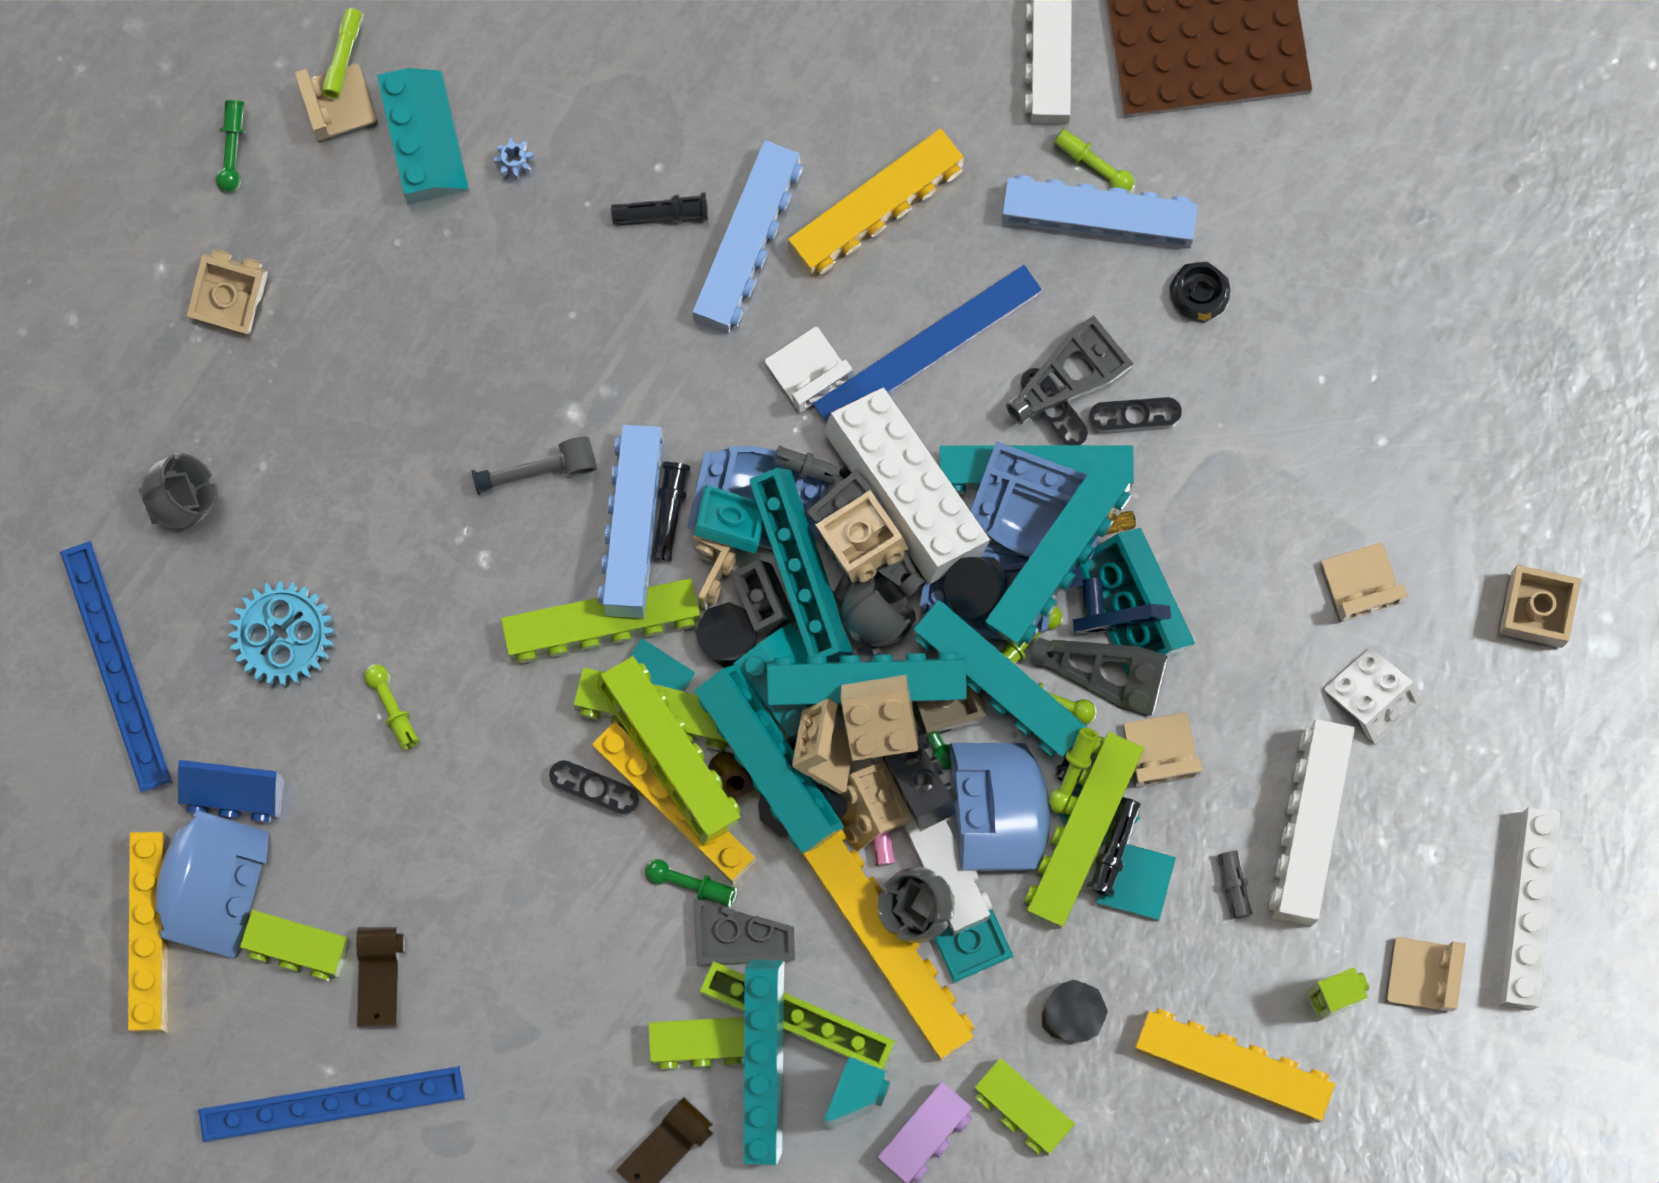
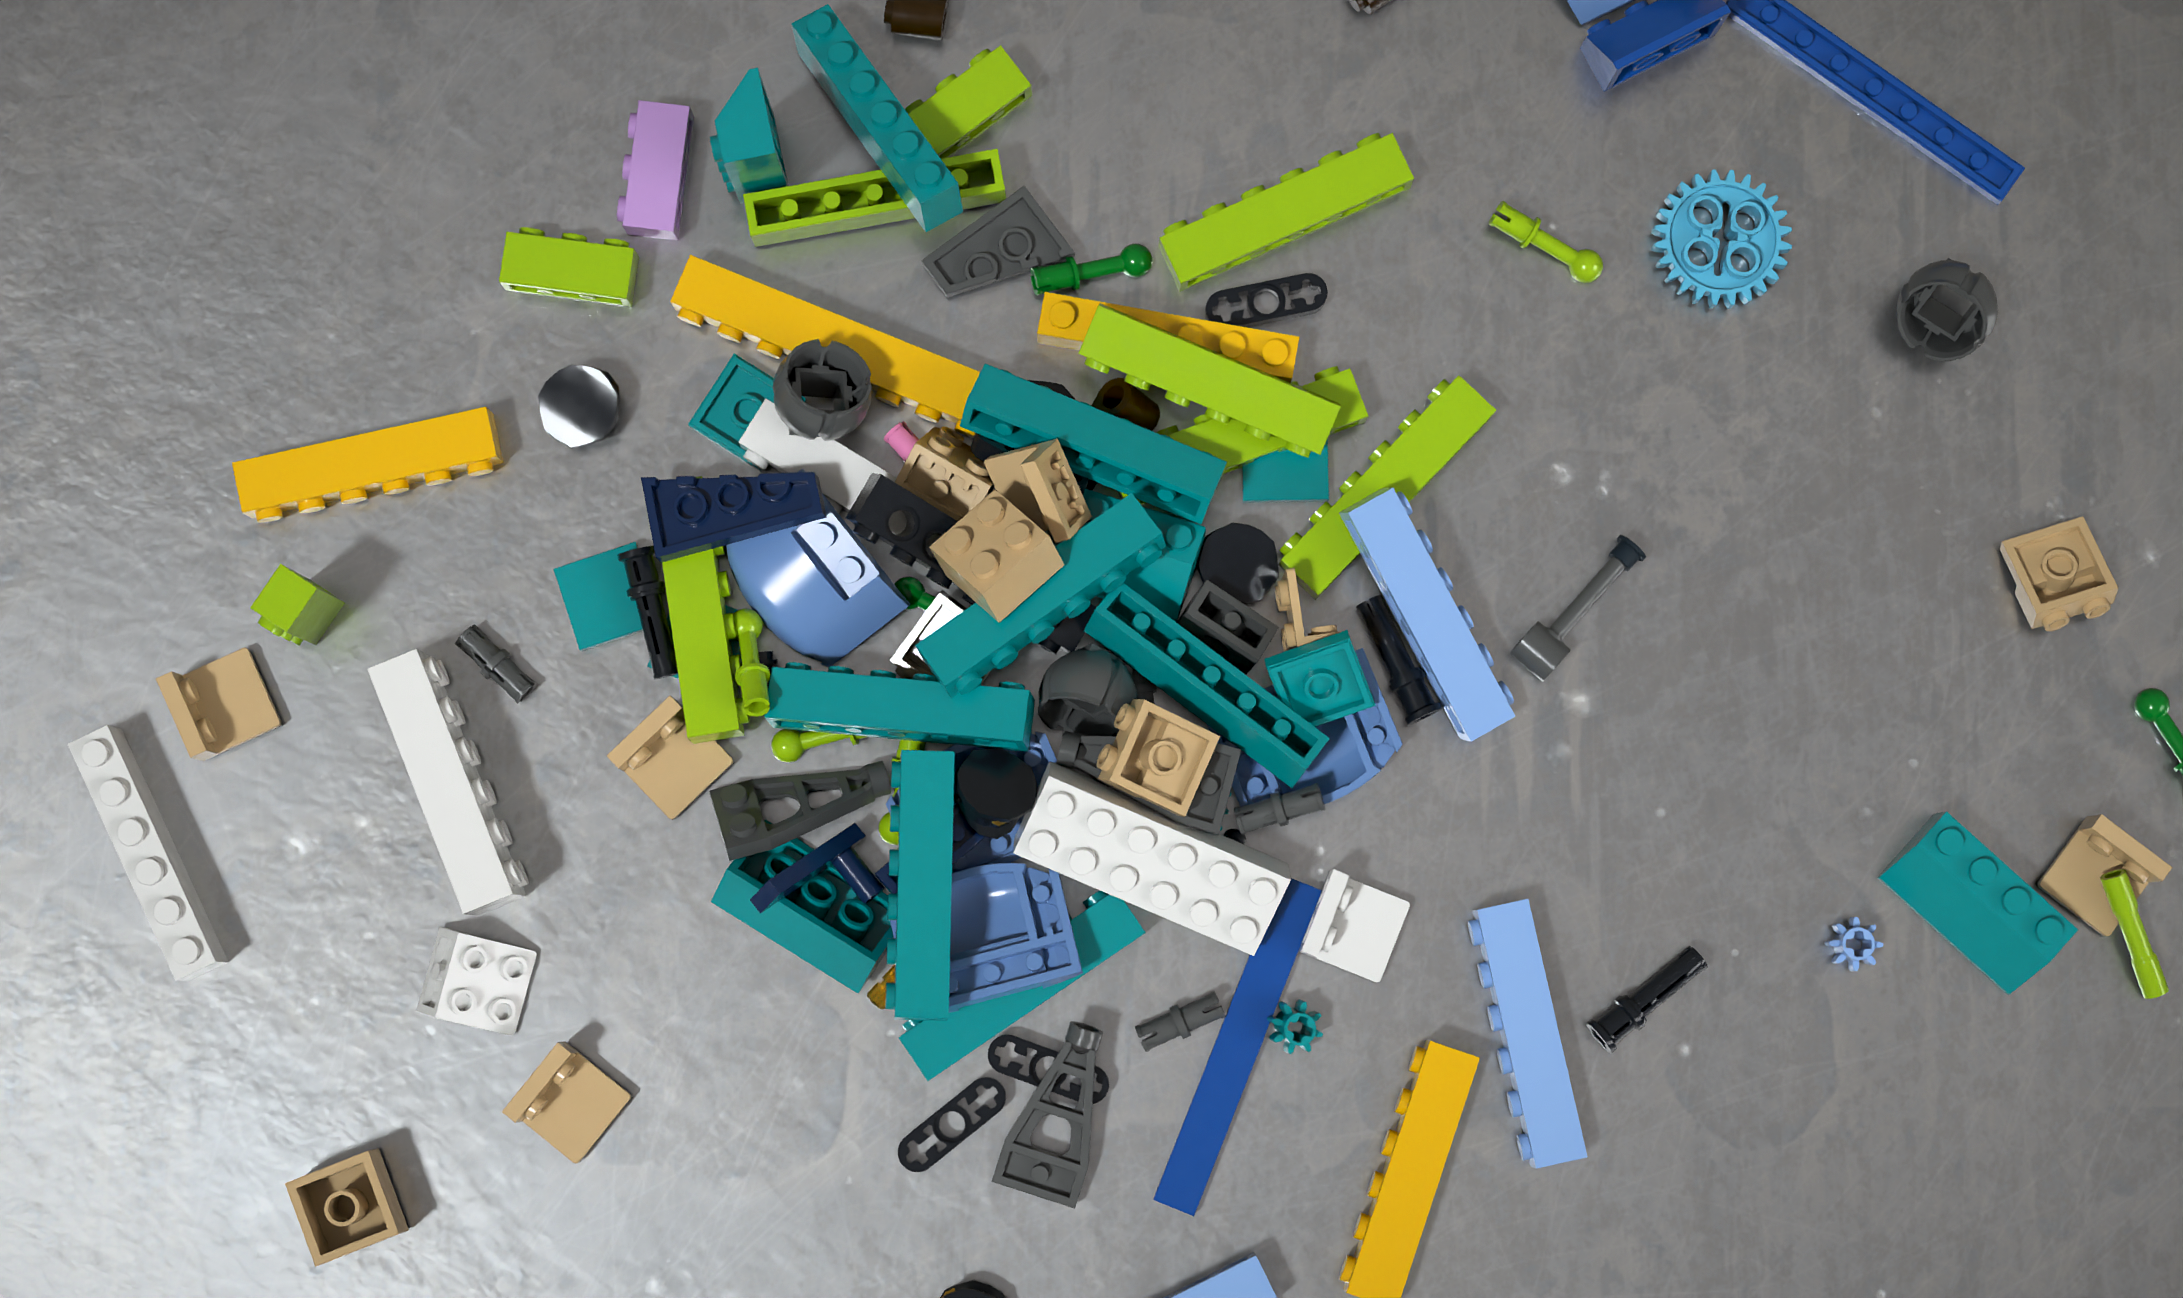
camera: 145 degrees right, 5 degrees up
none -> dark blue wing [641,472,827,563]
none -> dark grey pin [1135,991,1226,1052]
none -> lime brick [1158,133,1414,292]
none -> teal gear [1267,999,1323,1054]

